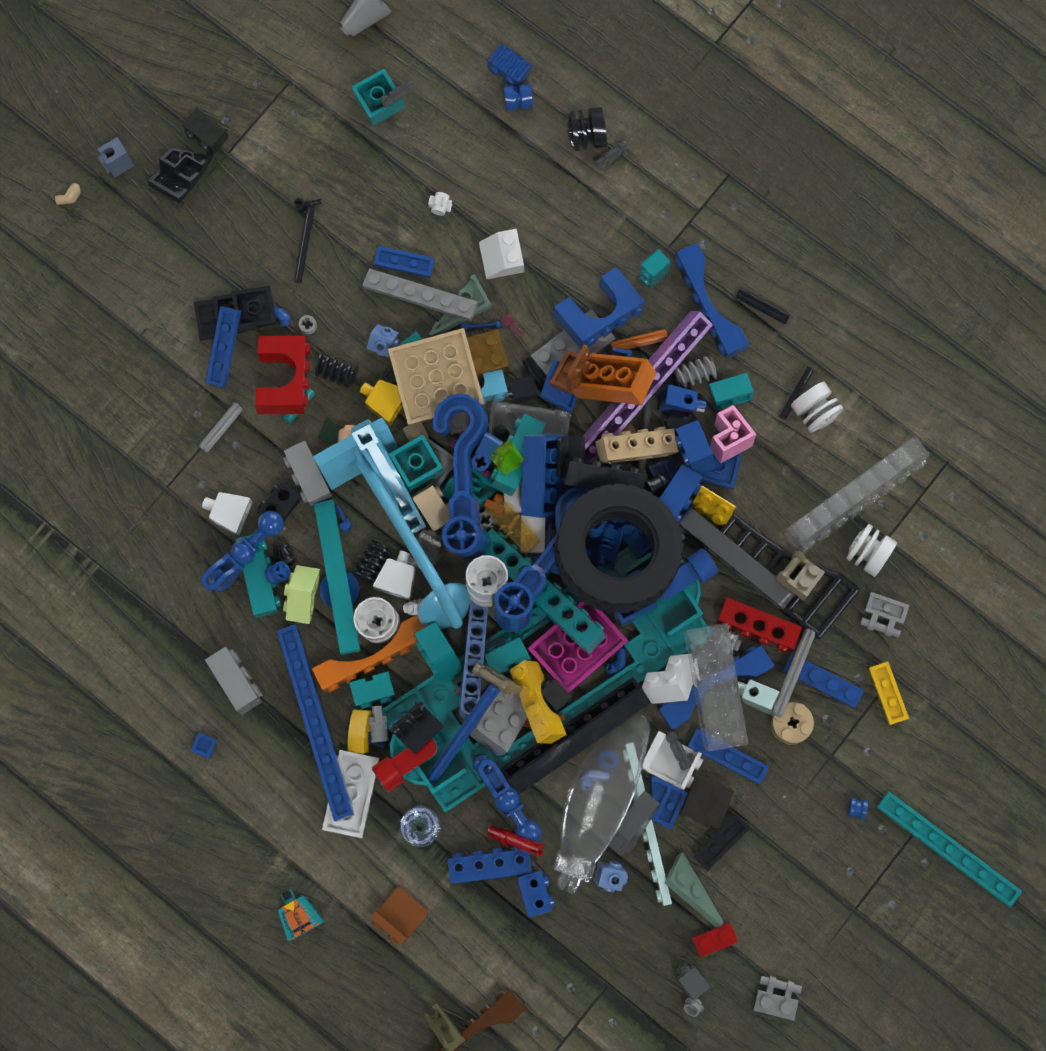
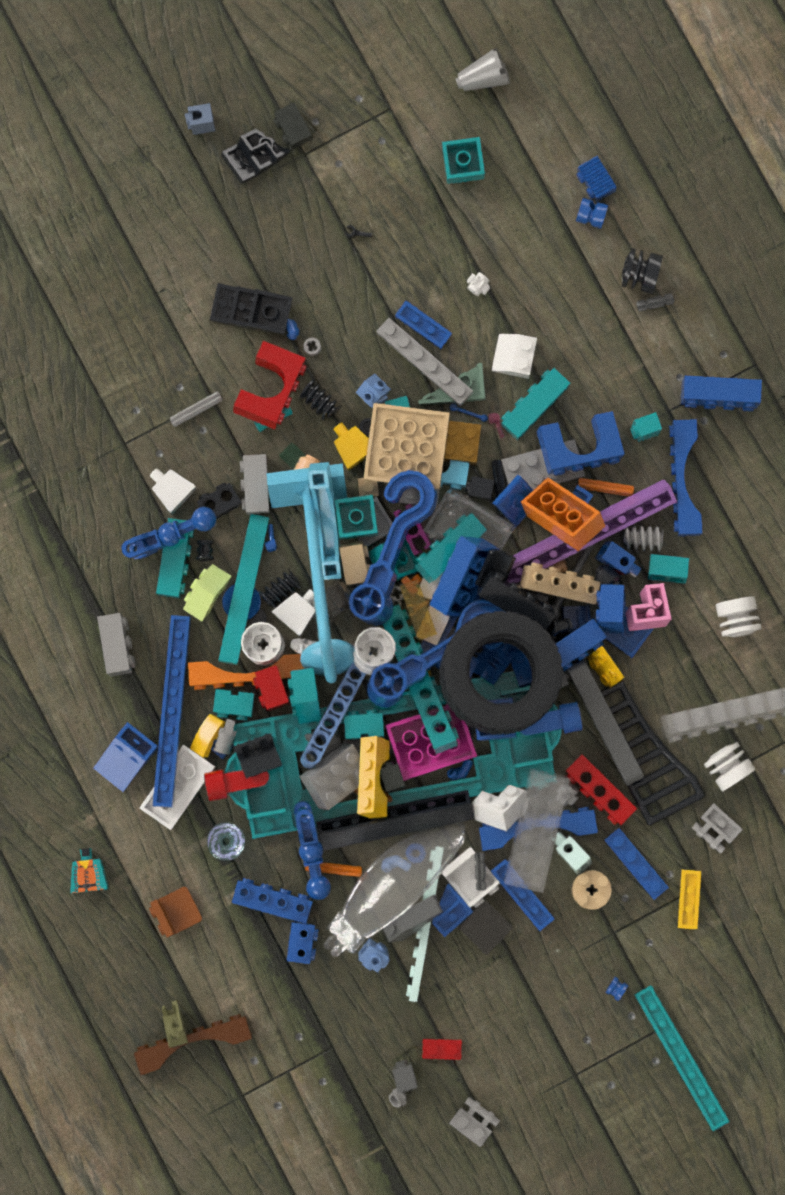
camera: 25 degrees right, 5 degrees up
tan arm [55,183,81,205] -> none
blue plate [190,733,218,759] -> none
blue plate [205,306,241,387] -> none
blue wheel [265,561,290,585] -> none
black bar [294,208,314,283] -> none
dark grey axle [380,80,416,108] -> none
blue axle [426,684,500,784] -> none
blue piece [472,432,503,471] -> none
dark tan plate [472,663,523,694] -> none
red pin [487,825,545,857] -> none
clear neon green panel [490,440,524,476] -> none
black hinge [493,424,510,441] -> none
dark orange bracket [550,344,590,394] -> none
sand green wing [665,852,723,928] -> none
black plate [693,813,750,871] -> none
black axle [736,288,790,324] -> none
light grey axle [773,629,815,718] -> none
dark tan plate [776,551,825,600] -> none
black bar [779,367,814,420] -> none
none -> slope [93,722,158,792]
none -> red brick [253,665,290,712]
none -> orange axle [305,862,362,877]
none -> teal brick [501,368,571,441]
none -> blue brick [681,376,762,411]

